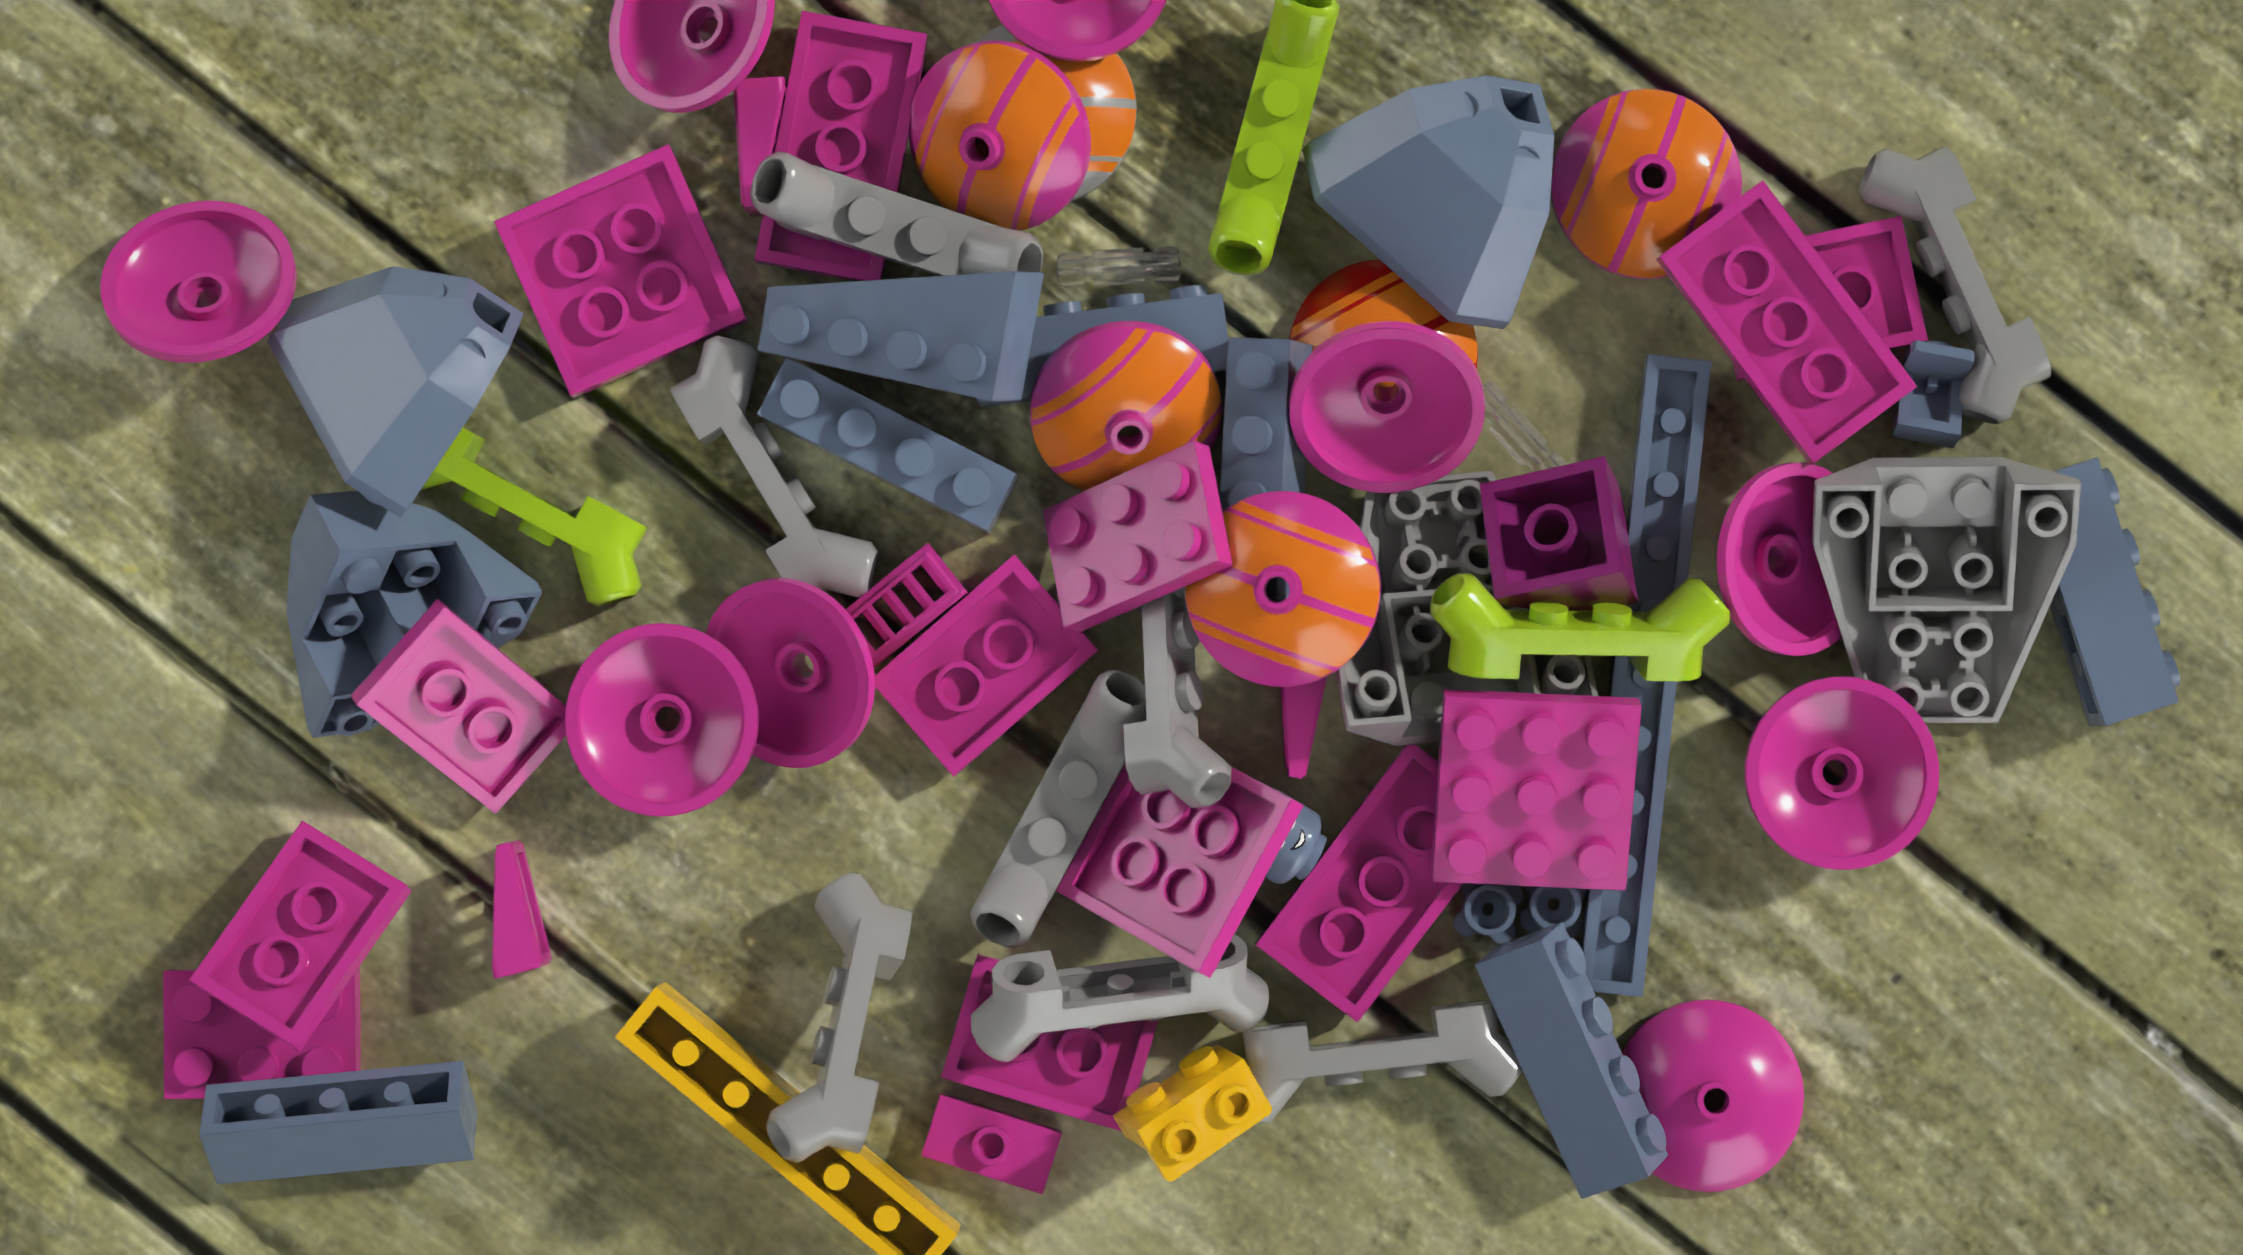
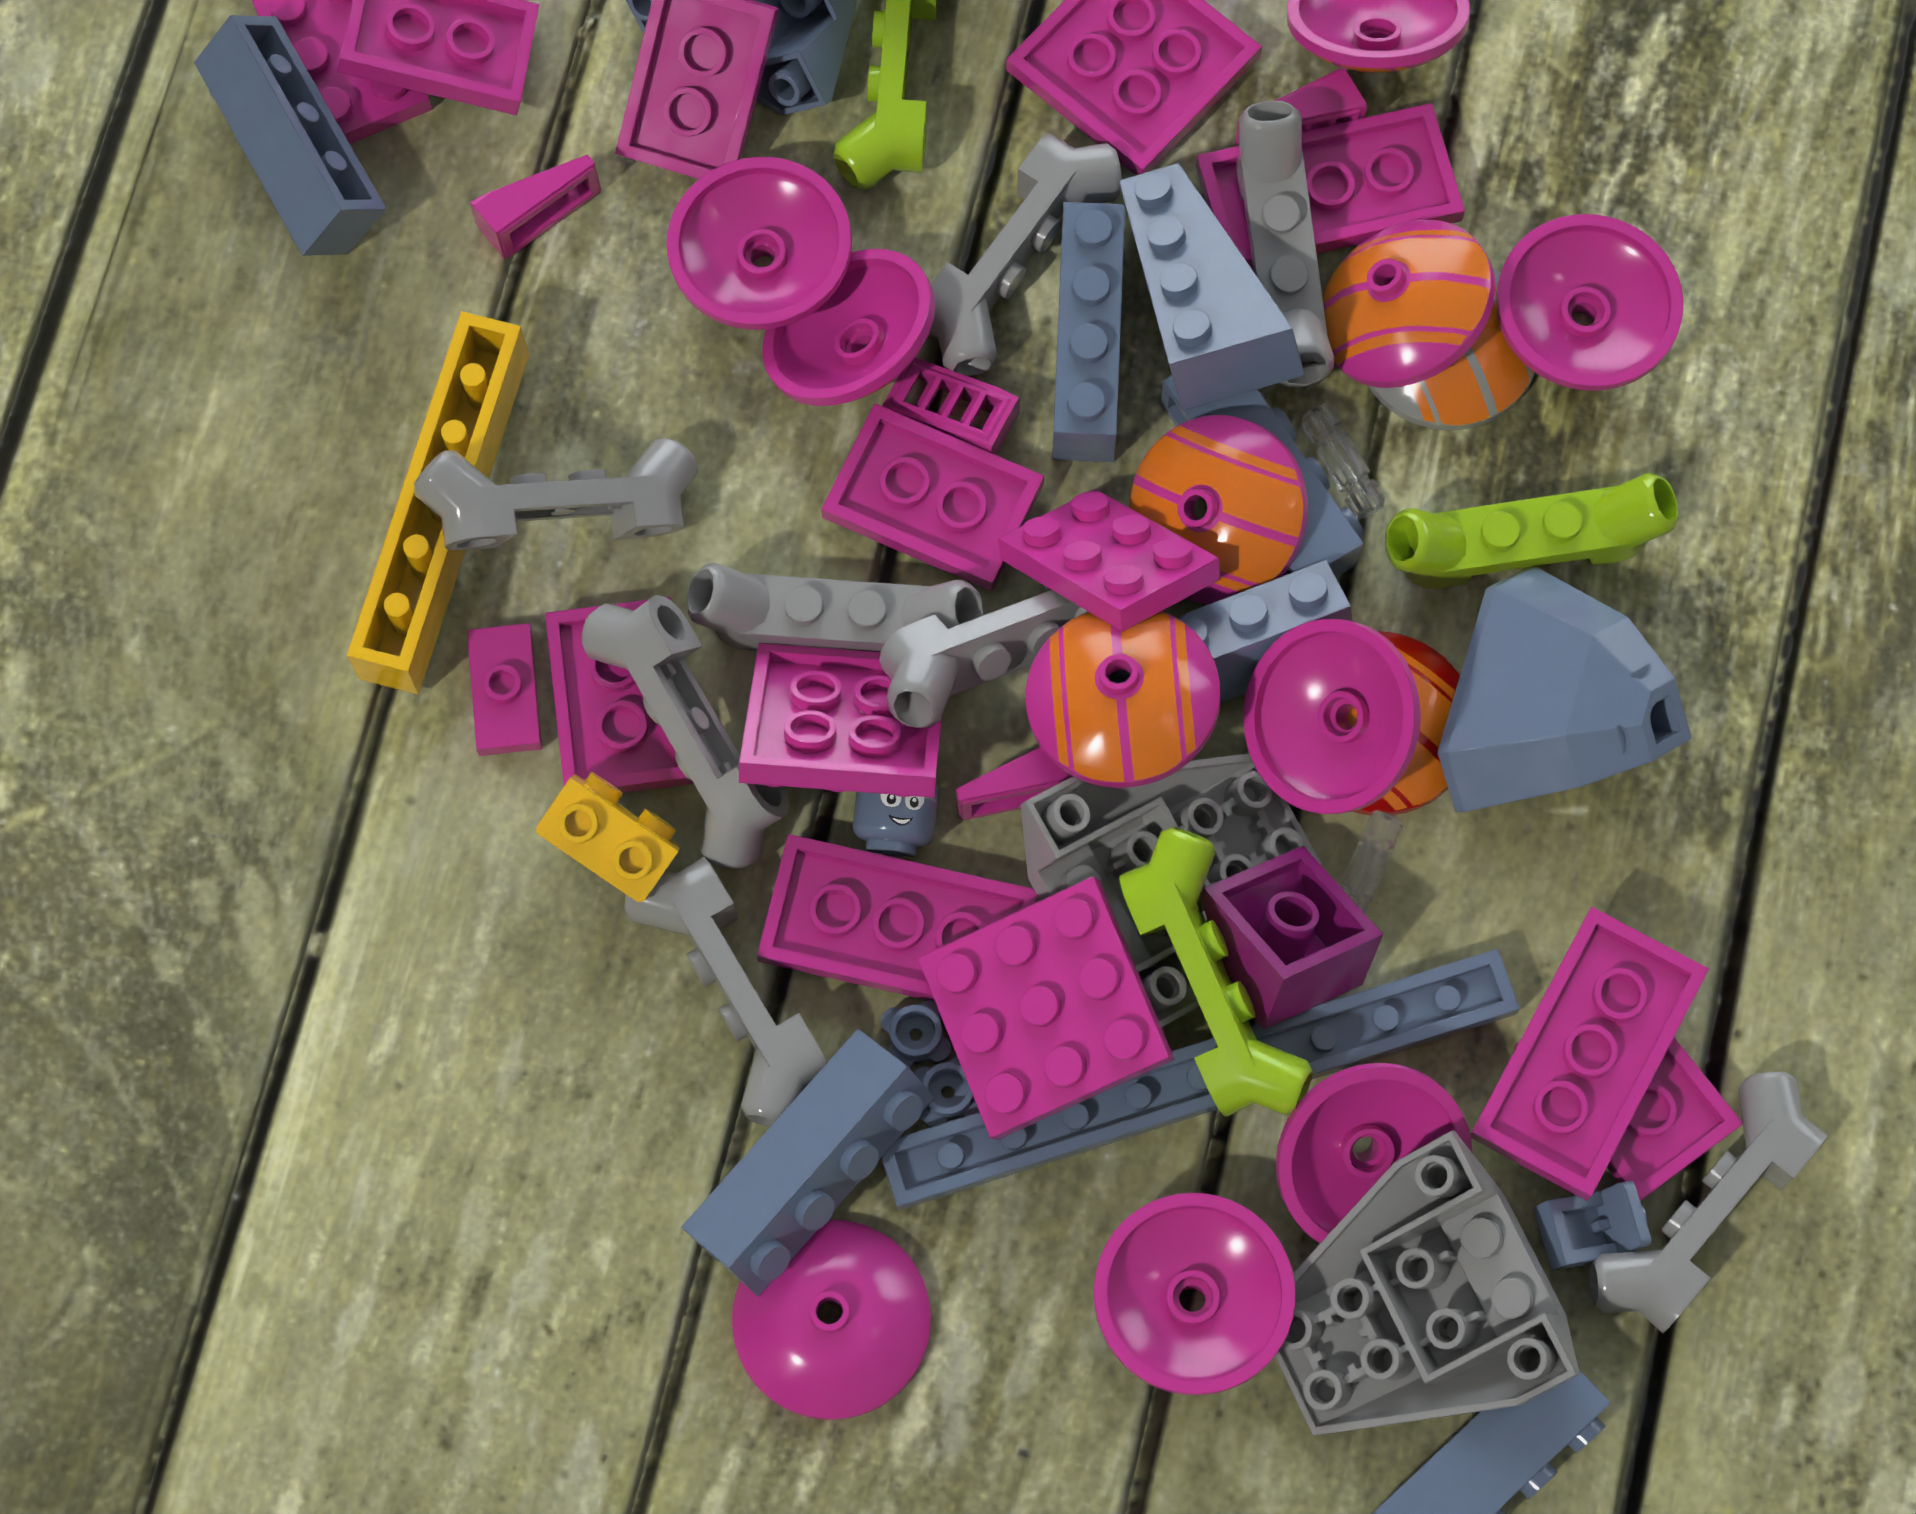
camera: 65 degrees right, 15 degrees down
orange dish [1551,89,1742,280] -> none

